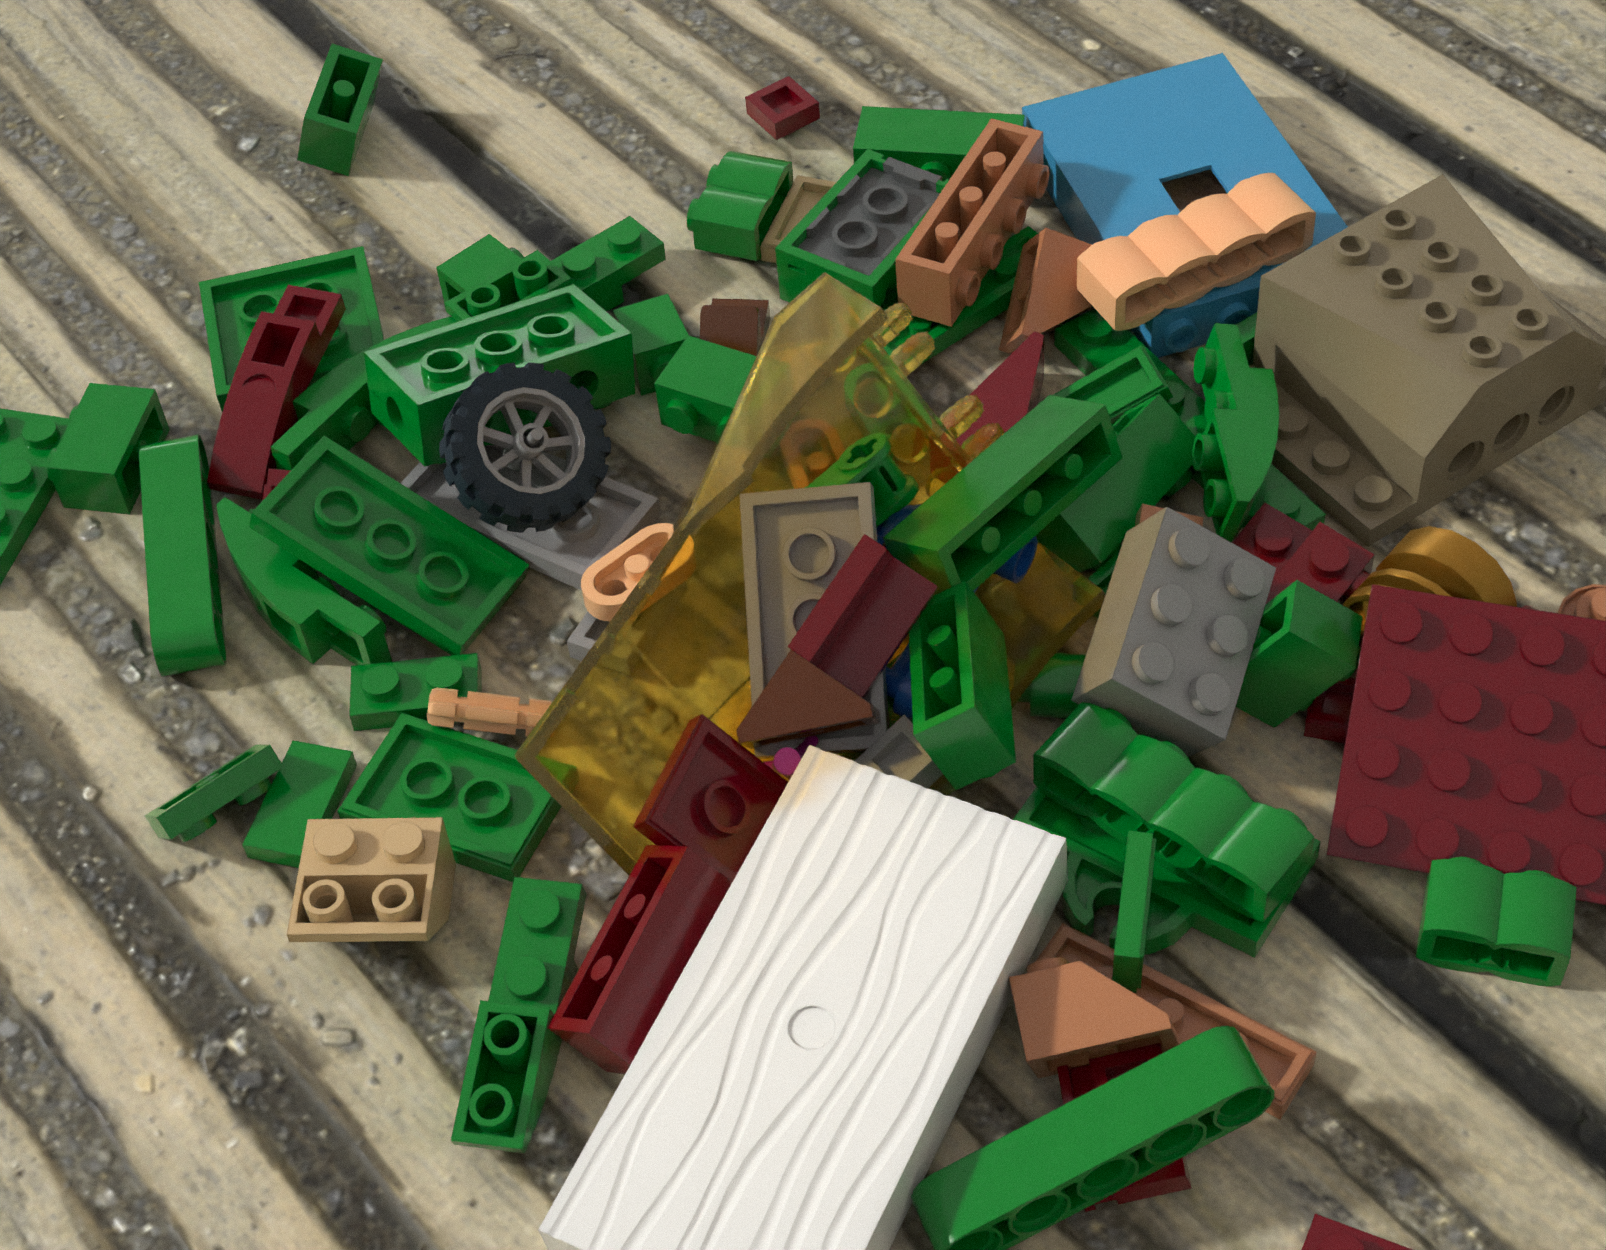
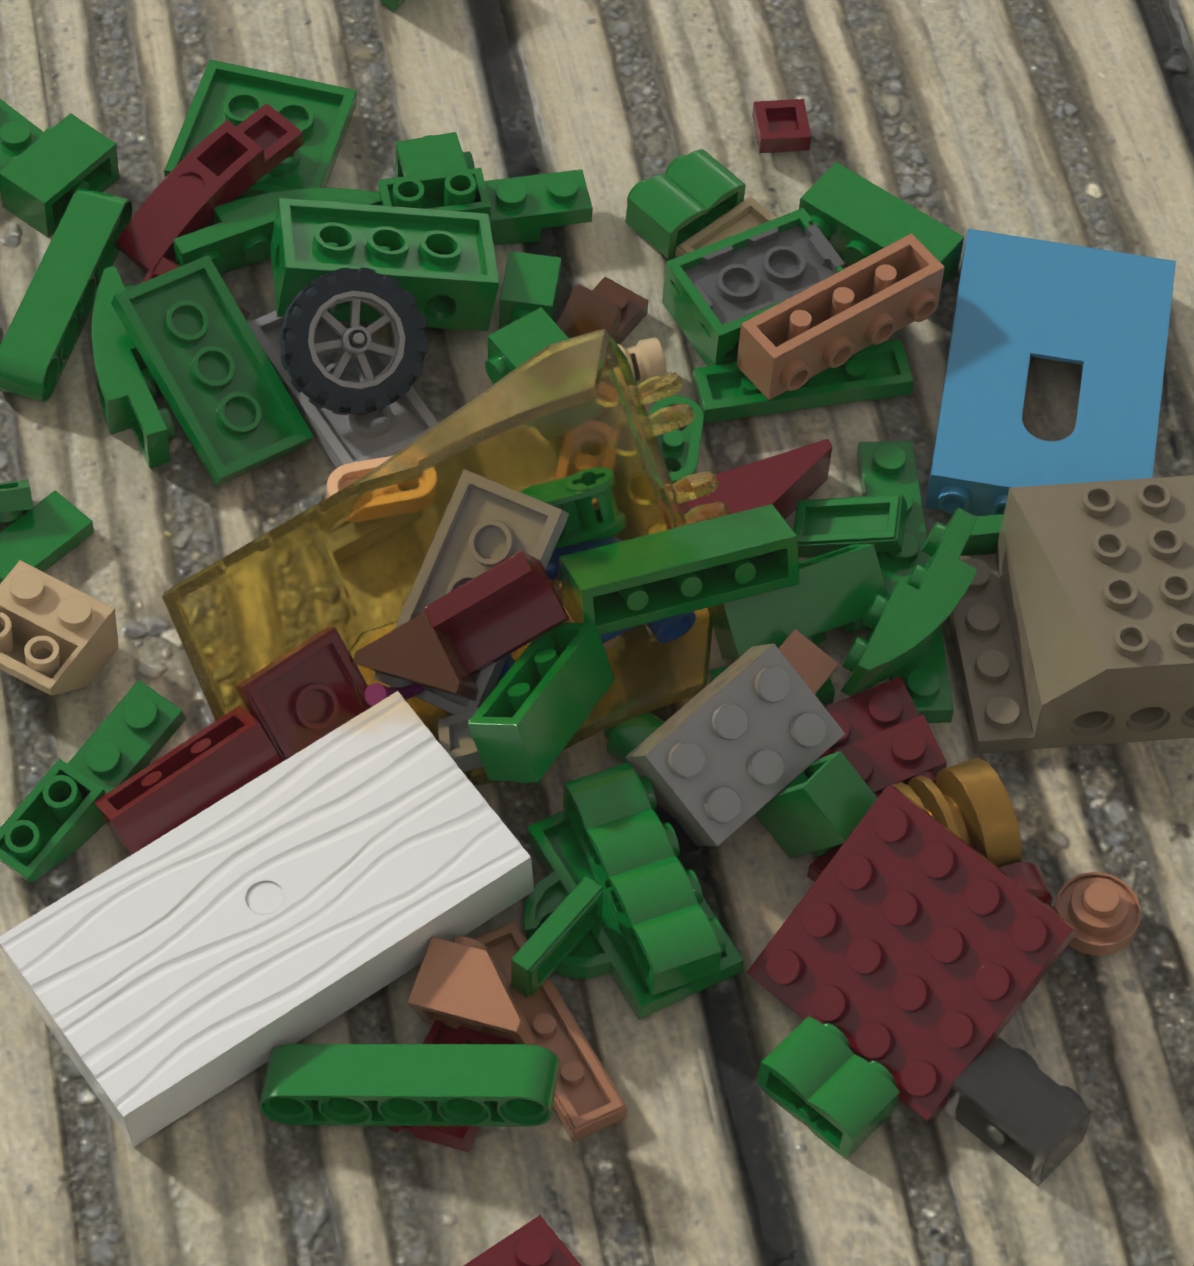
camera: 20 degrees right, 5 degrees up
green tile [337,713,576,882] -> none
green plate [349,653,482,731] -> none
light nougat axle [427,687,556,739] -> none
nougat slope [999,228,1092,354] -> none
light nougat brick [1077,173,1316,331] -> none

